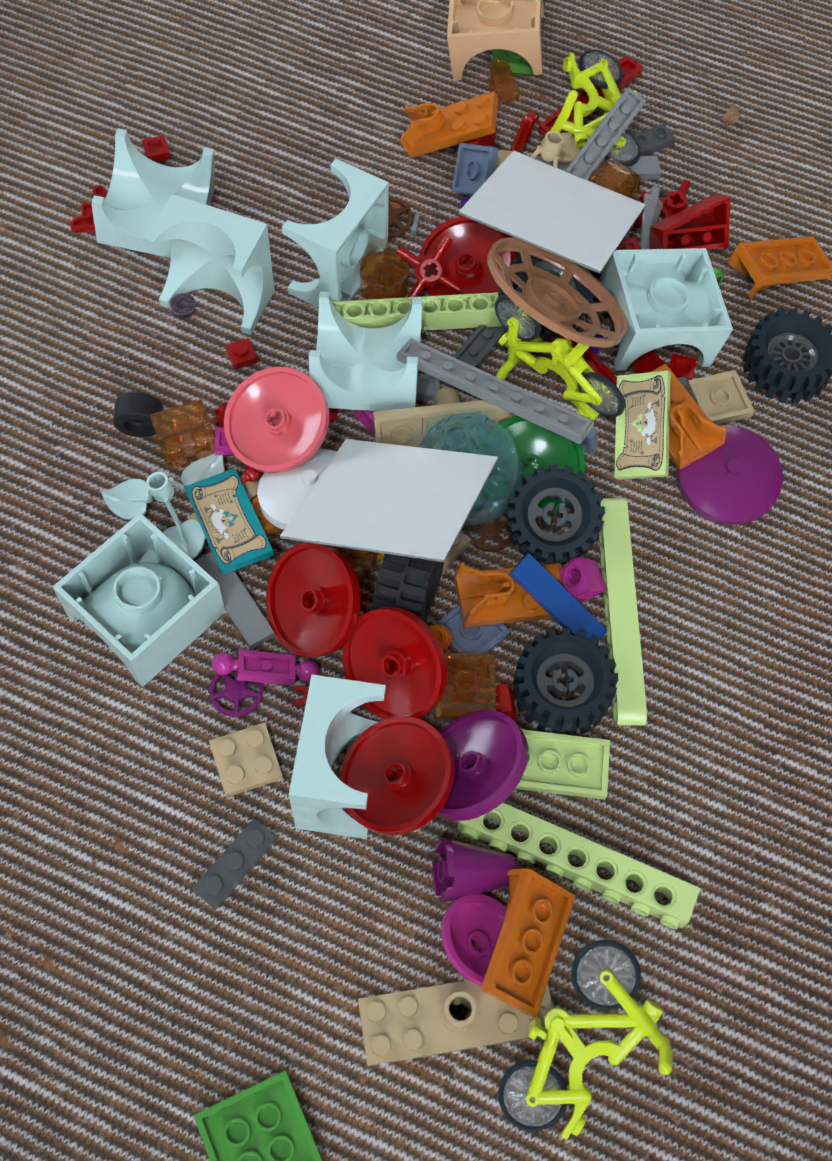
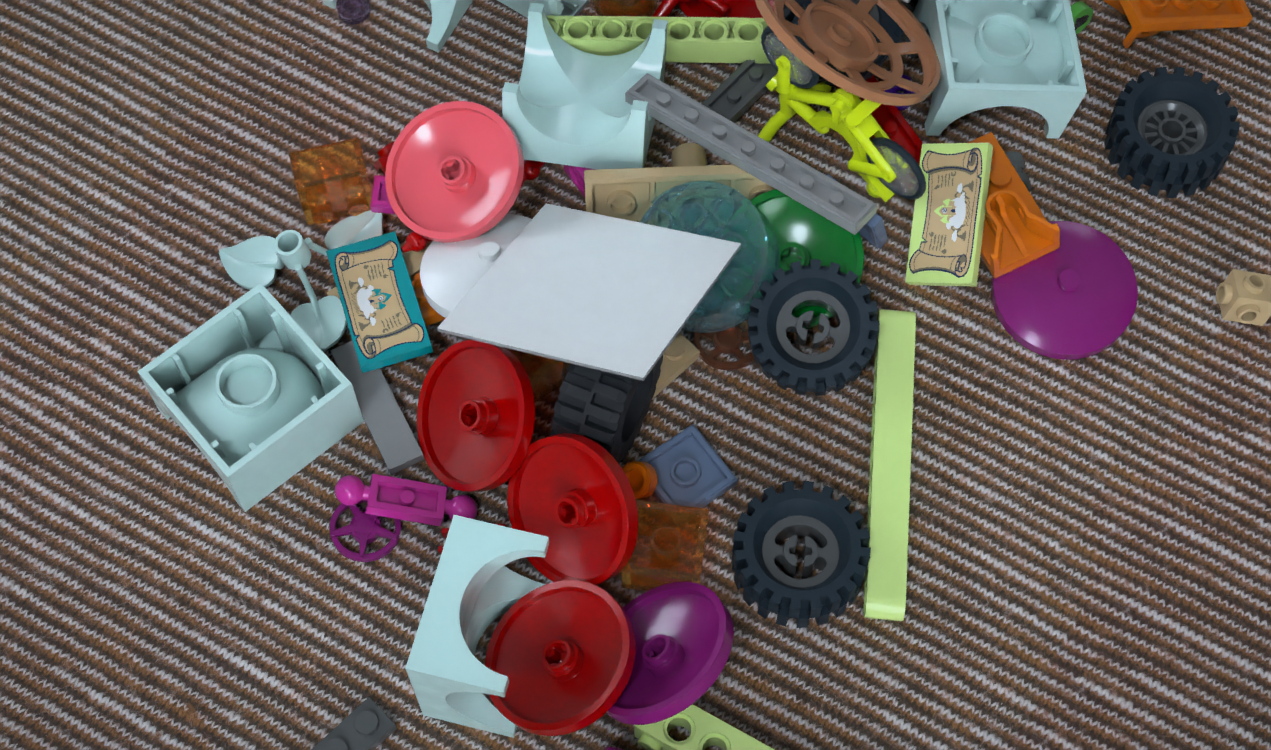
camera: 10 degrees right, 0 degrees up
black tyre [113,392,163,437] -> none
tan plate [209,723,283,798] -> none
red plate [225,338,258,370] -> none
light grey tile [416,374,440,400] -> none
orange plate [453,563,564,628] -> none
red plate [494,683,518,720] -> none
blue tile [508,553,608,641] -> none
yellowish green plate [515,729,610,800] -> none
dark pink brick [559,557,606,602] -> none
red plate [631,350,668,374] -> none
red plate [668,353,697,380] -> none
tan plate [688,370,754,425] -> none

